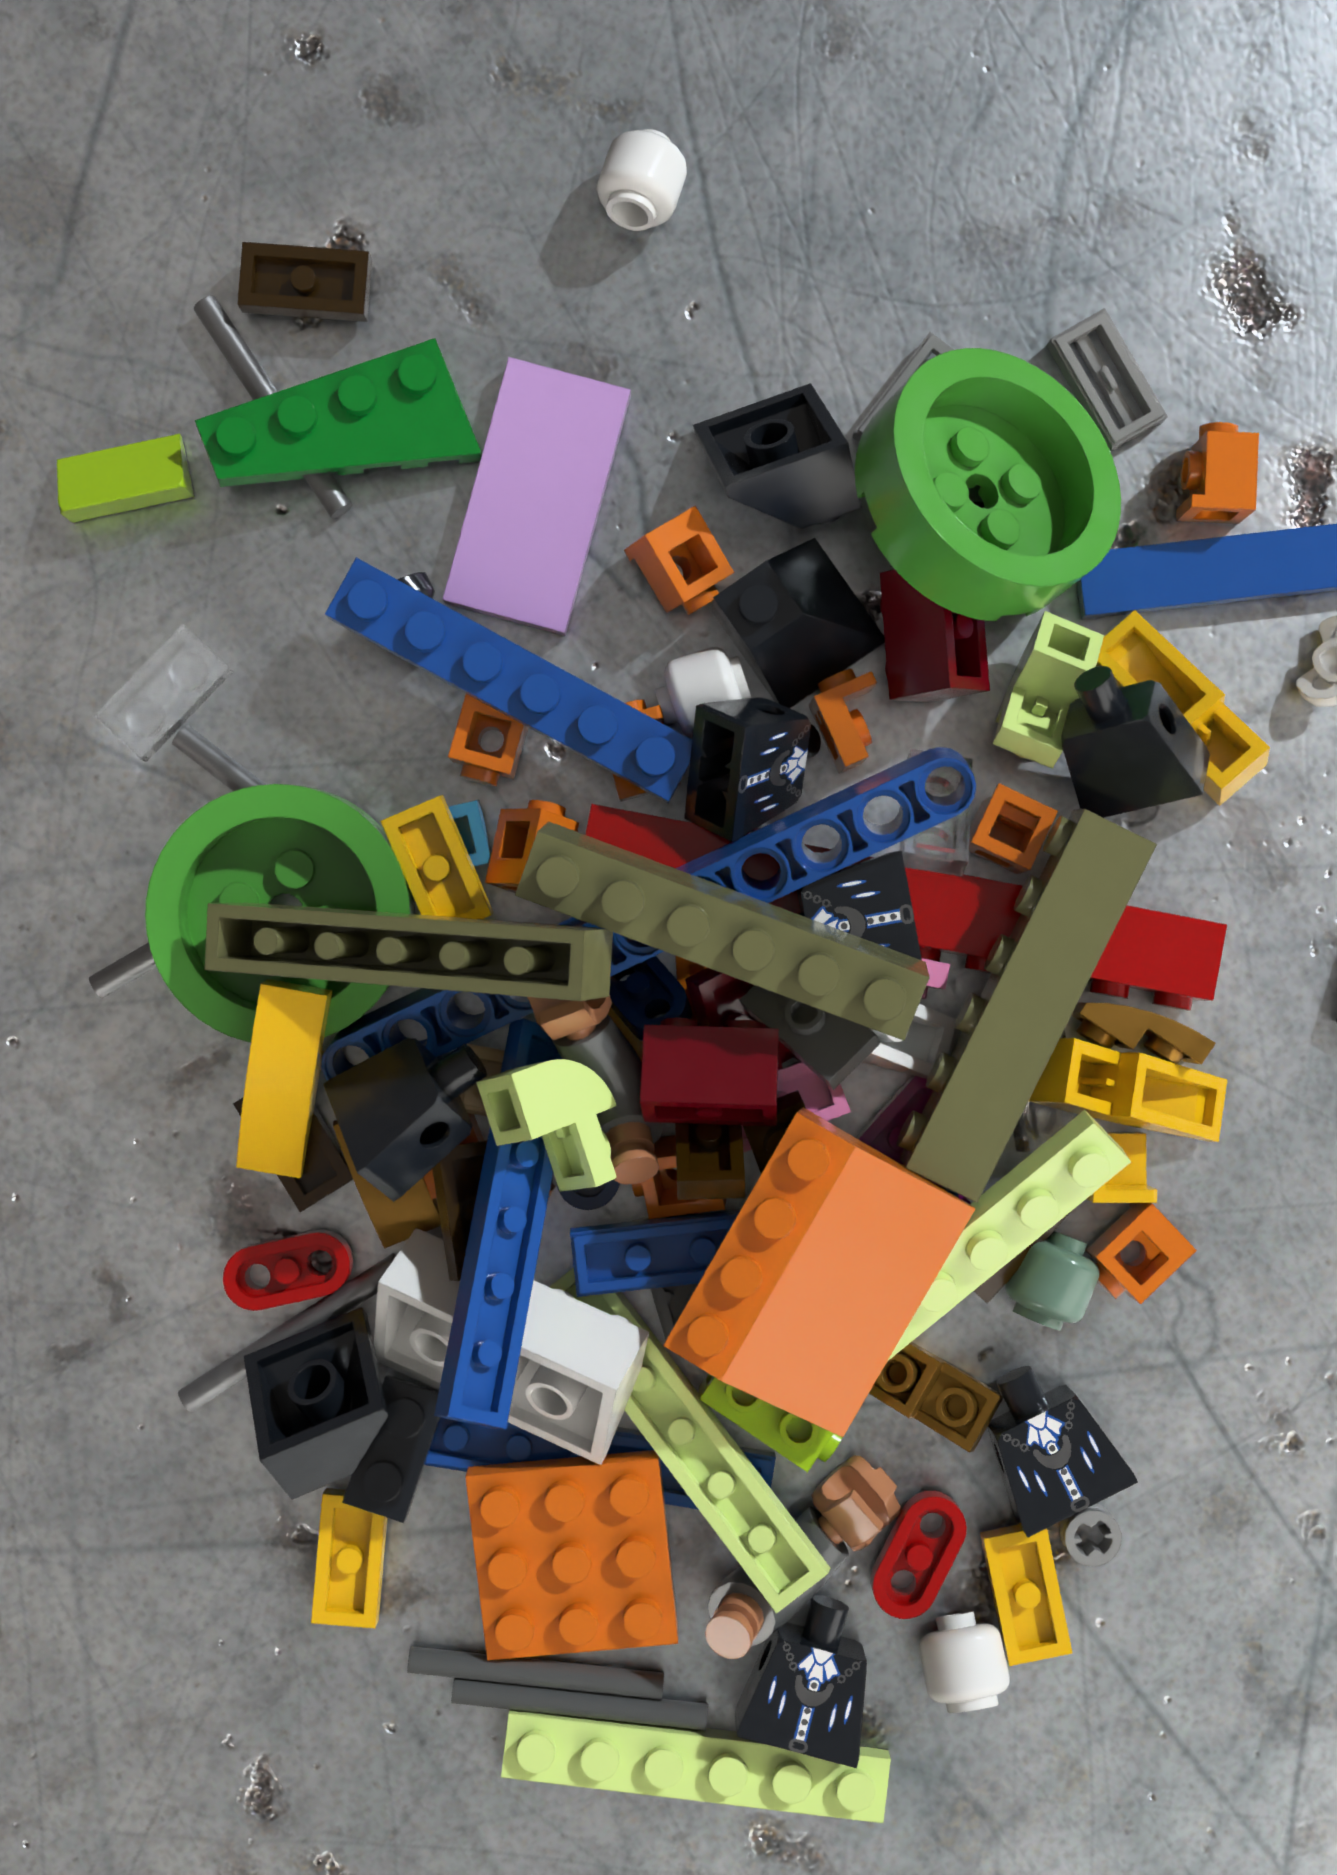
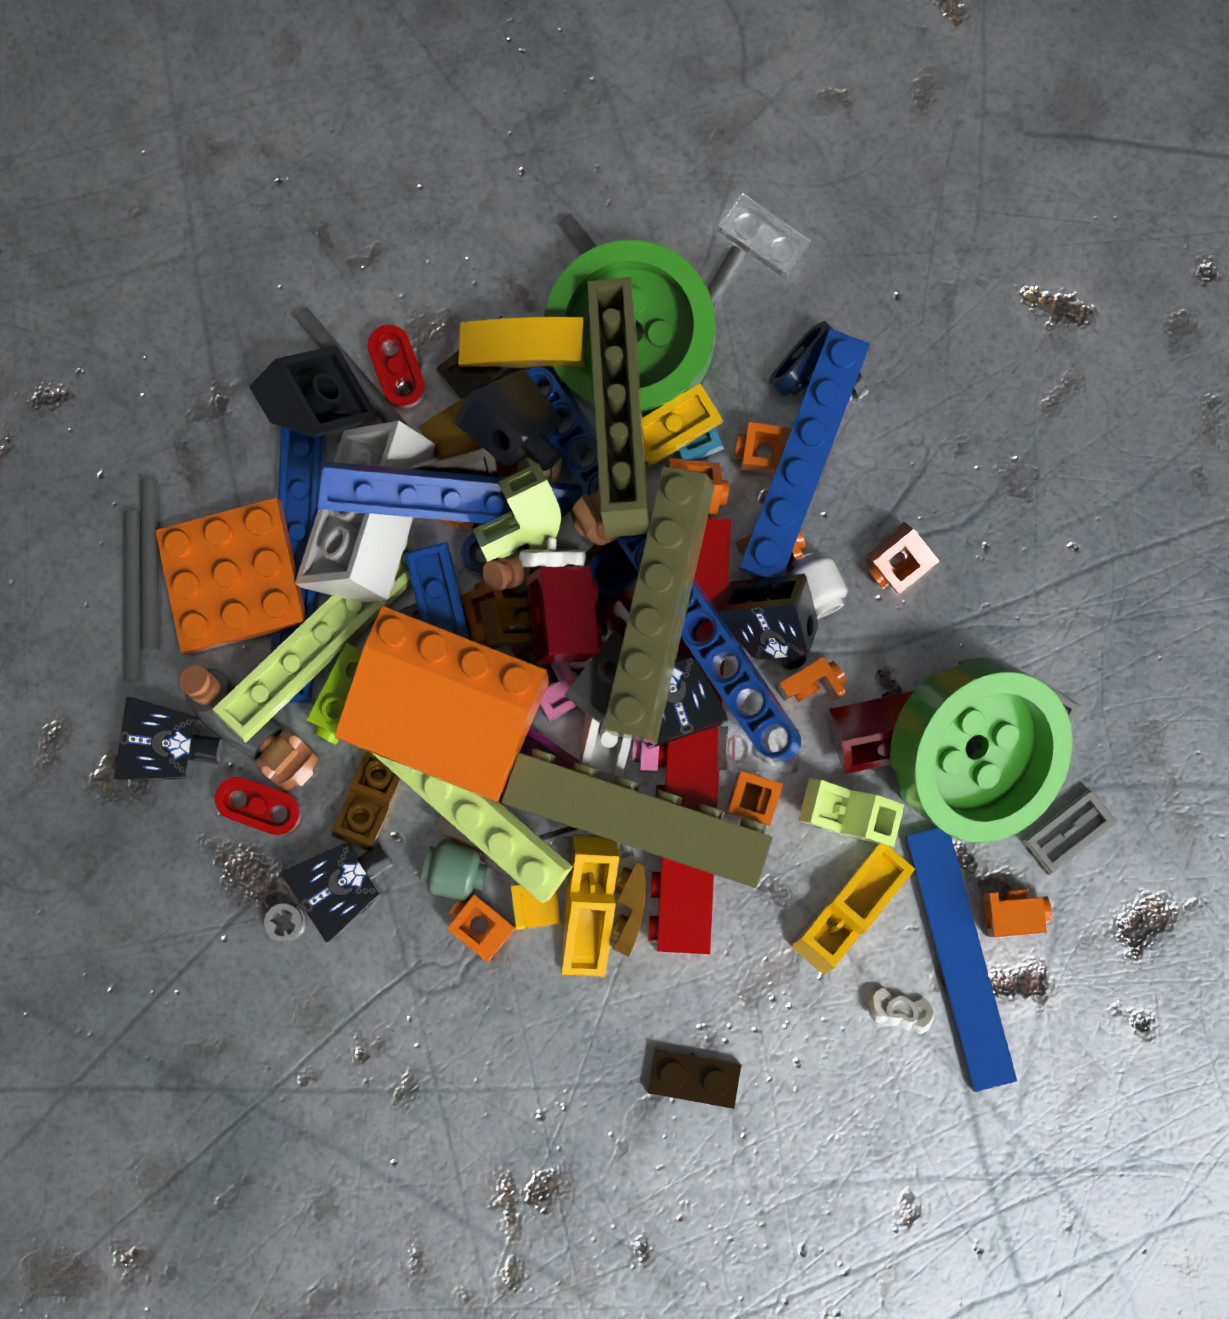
camera: 75 degrees right, 5 degrees down
lime slope [57,434,194,523] -> none
flat silver bar [193,295,352,519] -> none
green wing [195,338,482,487] -> none
dark brown plate [237,242,372,322] -> none
yellow plate [311,1488,387,1629] -> none
black plate [342,1375,441,1523] -> none
lavender tile [442,357,631,636] -> none
yellowish green plate [501,1710,891,1823] -> none
white head [596,129,687,231] -> none
black slope [693,383,862,529] -> none
black slope [712,538,885,709] -> none
white head [919,1611,1010,1713] -> none
yellow plate [980,1524,1073,1666] -> none
black torso [1061,666,1210,818] -> none
none -> white piece [519,538,586,567]
none -> dark blue plate [769,321,834,396]

